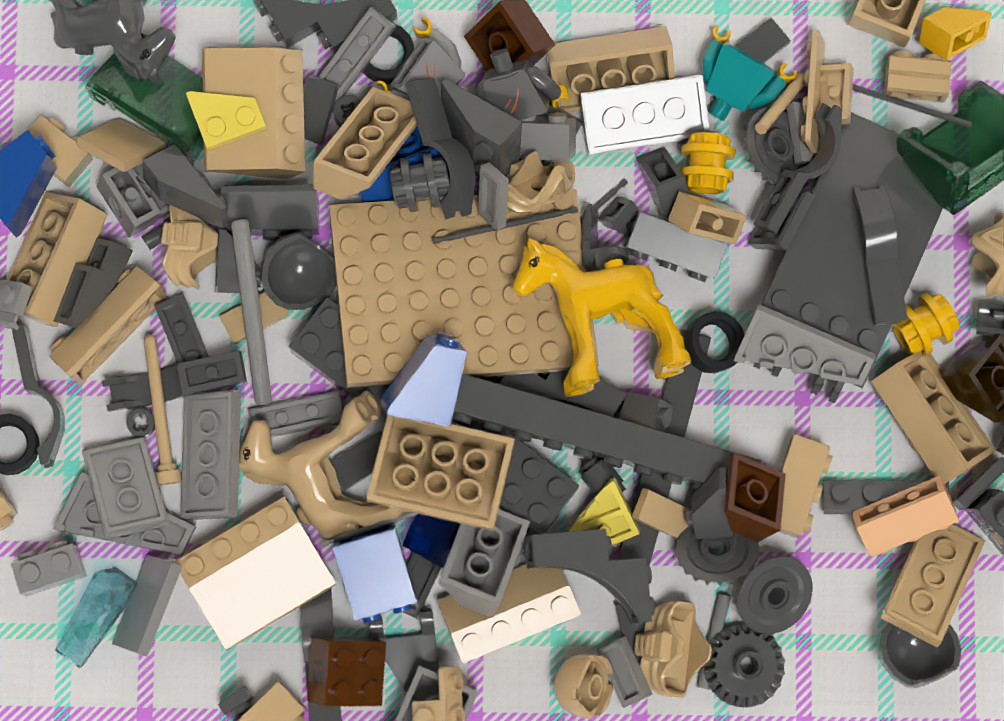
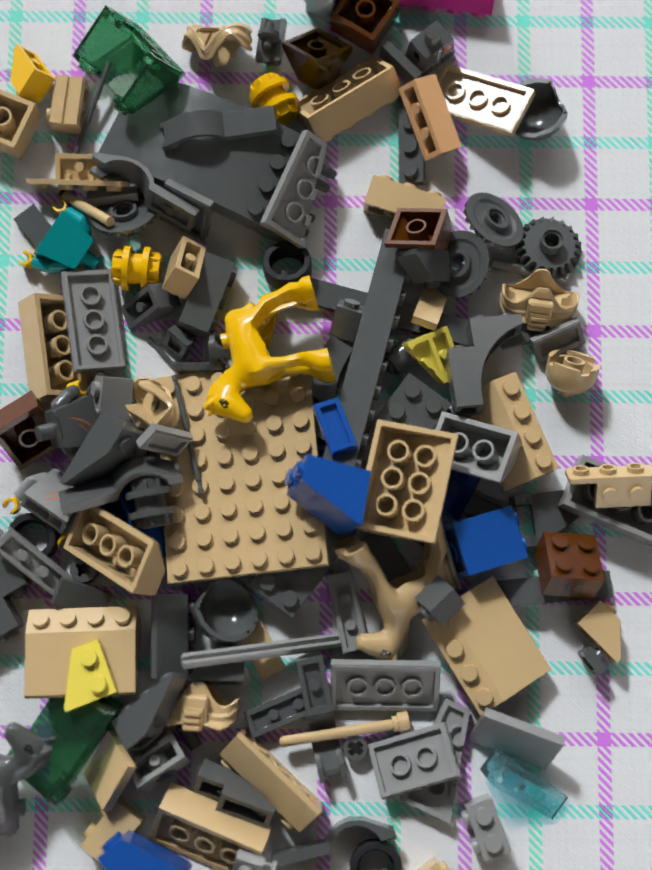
camera: 85 degrees left, 0 degrees up
none -> blue tile [313,397,358,457]
none -> dark grey brick [415,575,465,627]

